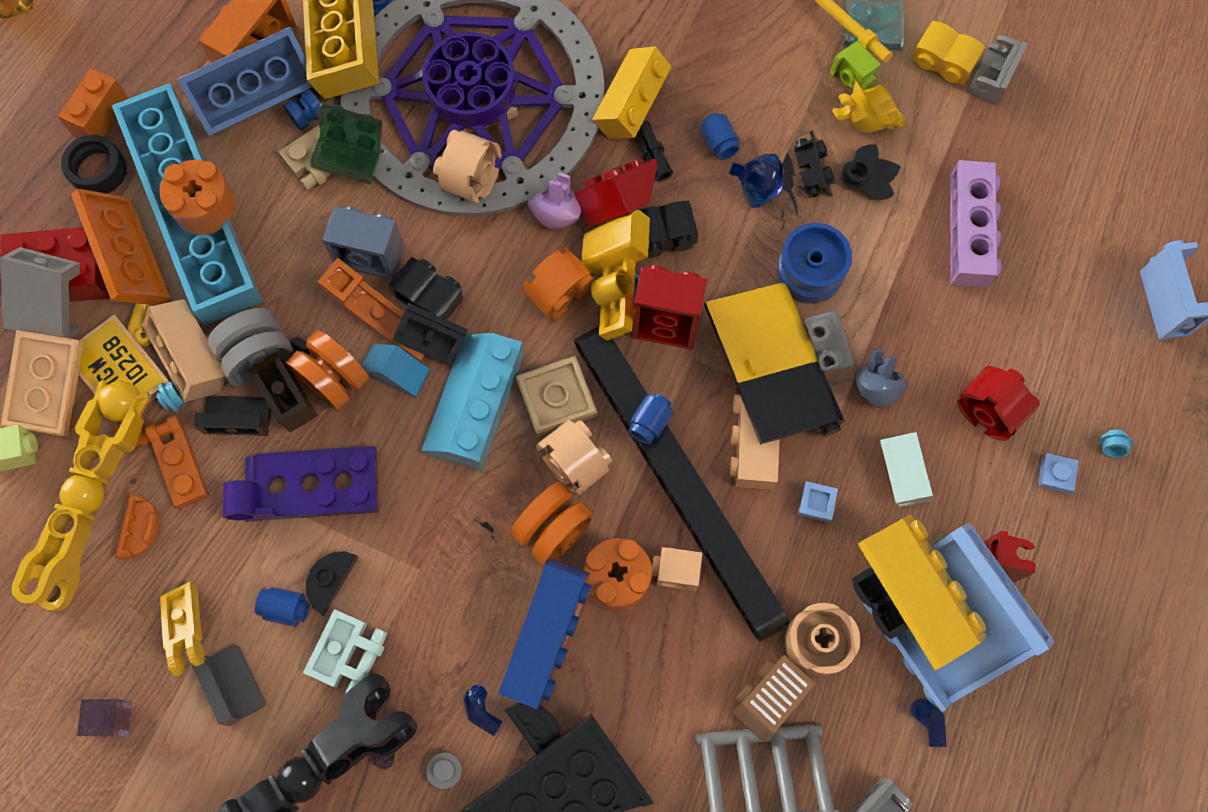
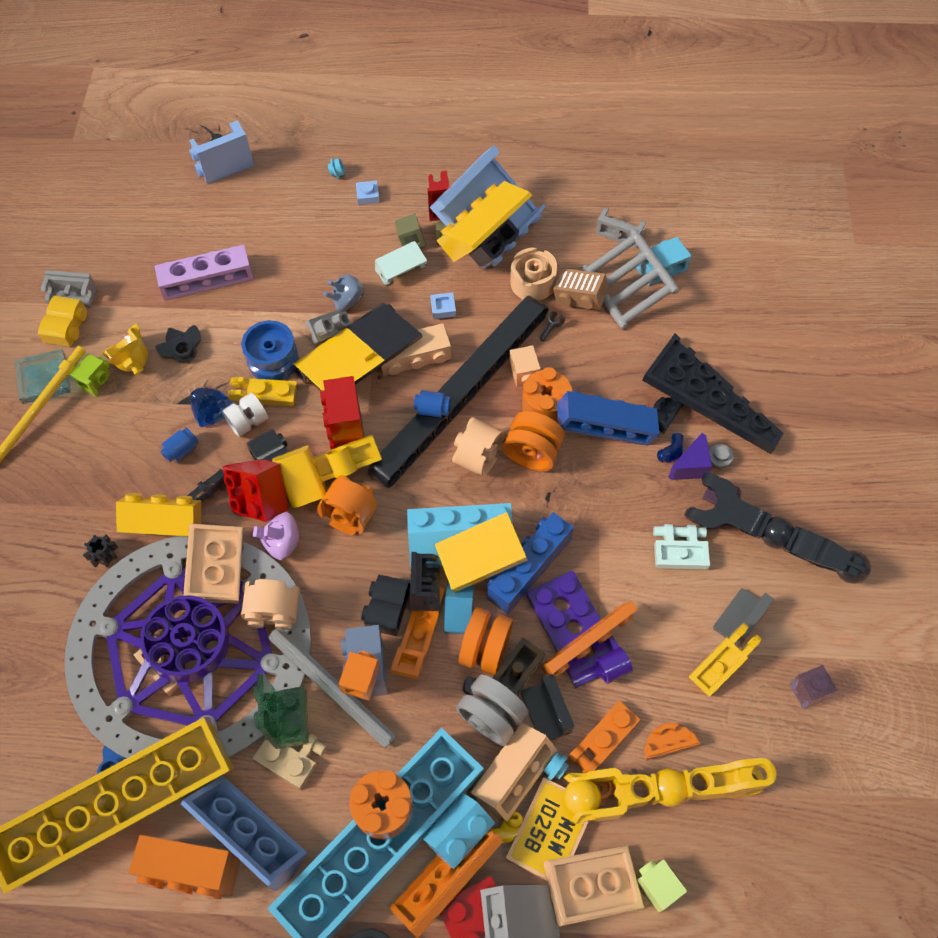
camera: 110 degrees left, 10 degrees down
blue brick [255,587,310,627] -> none
blue wheel [283,89,326,131] -> none
black plate [306,551,359,616] -> none
tan plate [515,356,598,437] -> none
black hinge [794,130,835,198] -> none
clear blue arm [910,698,947,747] -> none
red brick [957,366,1040,441] -> none
none -> black gear [83,534,118,568]
none -> light nougat tile [183,524,243,604]
none -> white wheel [222,393,269,437]
none -> yellow hinge [227,377,298,407]
none -> light grey axle [269,628,396,748]
none -> orange brick [338,651,380,700]
none -> olive panel [395,213,426,248]
none -> medium azure brick [421,793,495,869]
none -> yellow tile [435,512,528,593]
none -> blue brick [487,512,574,615]
none -> orange plate [539,601,638,676]
none -> black hand [540,311,565,341]
none -> dark purple slope [668,433,712,480]

